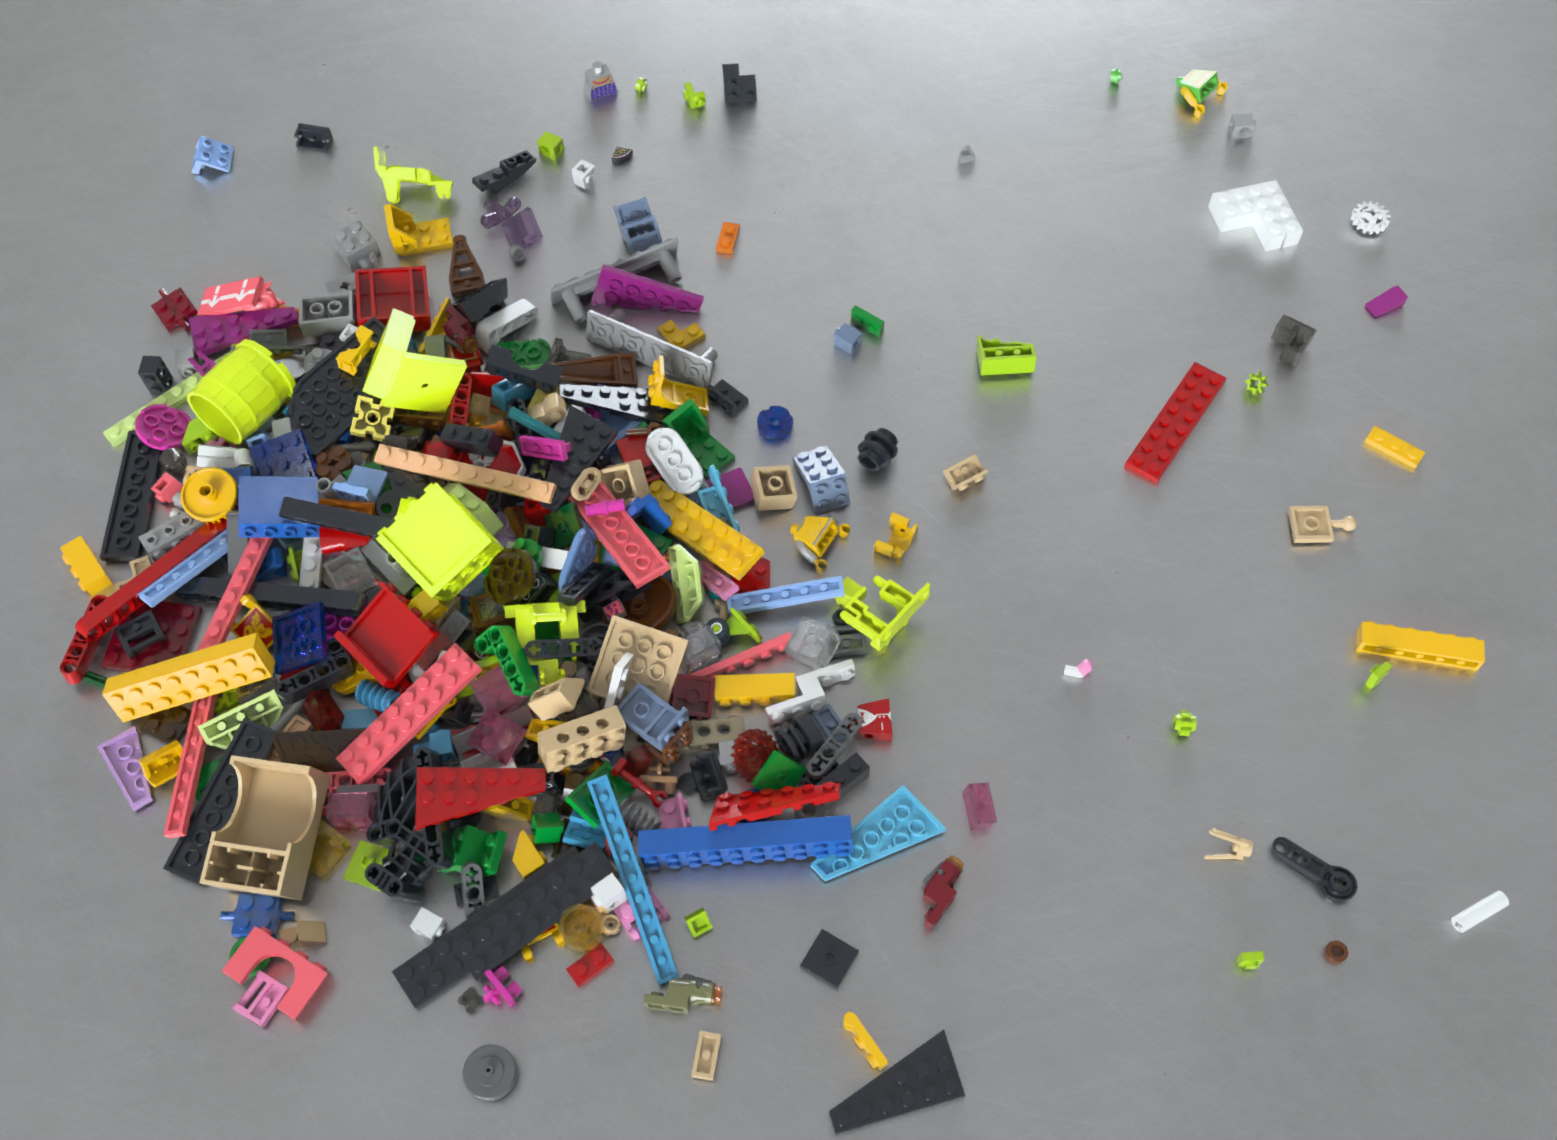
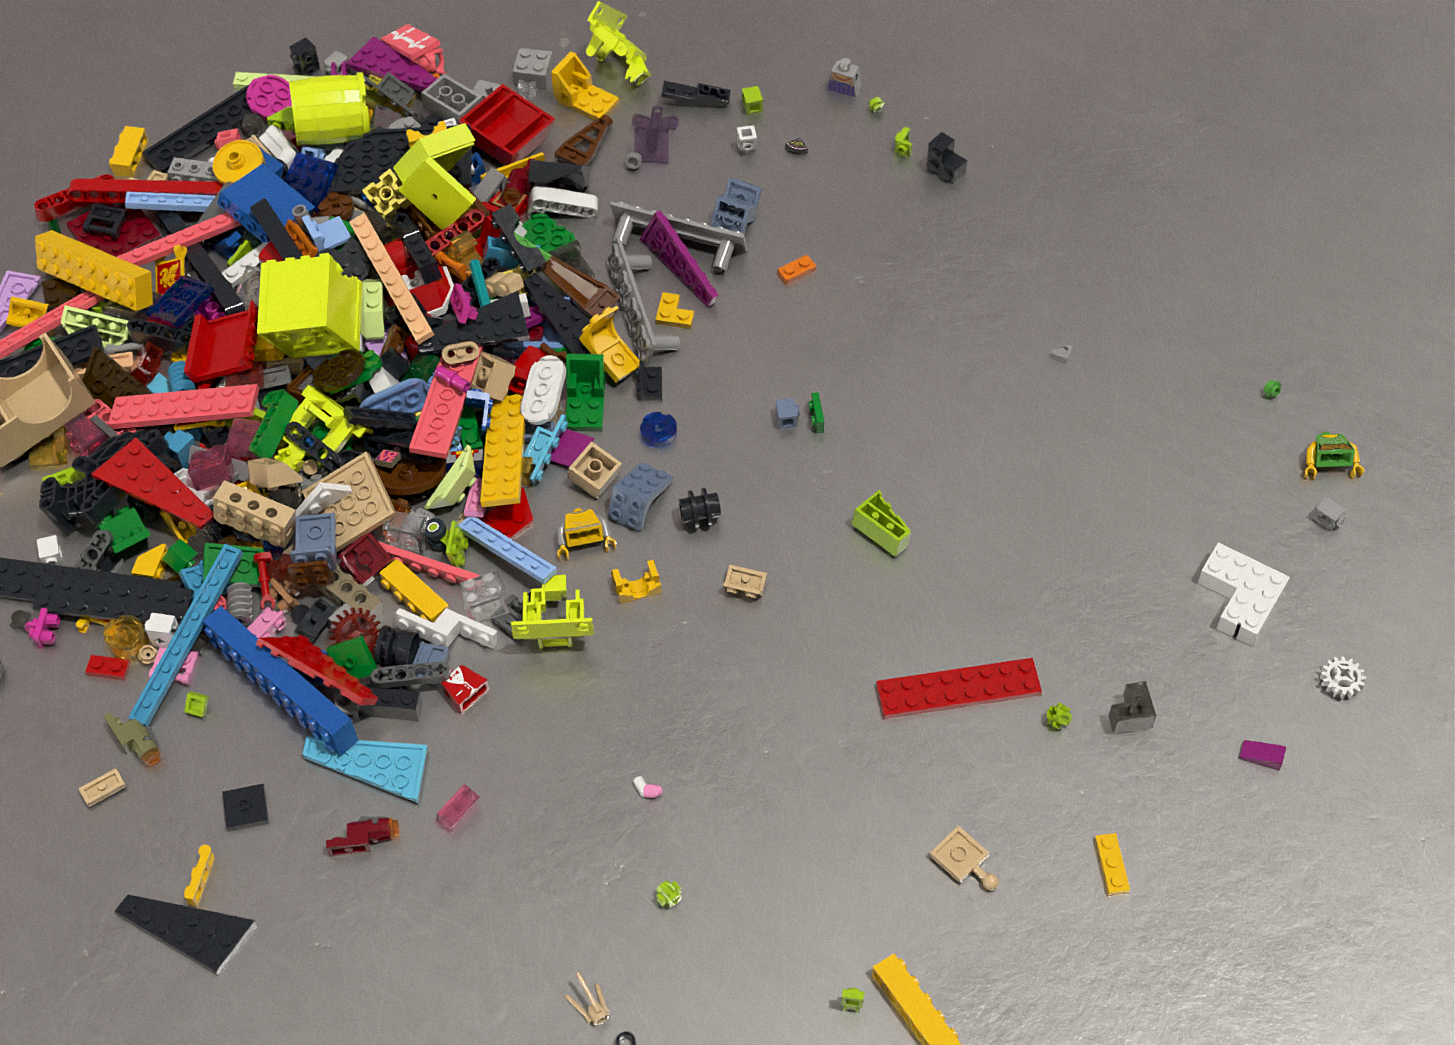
camera: 45 degrees right, 5 degrees down
dark red plate [150,287,198,331] -> none

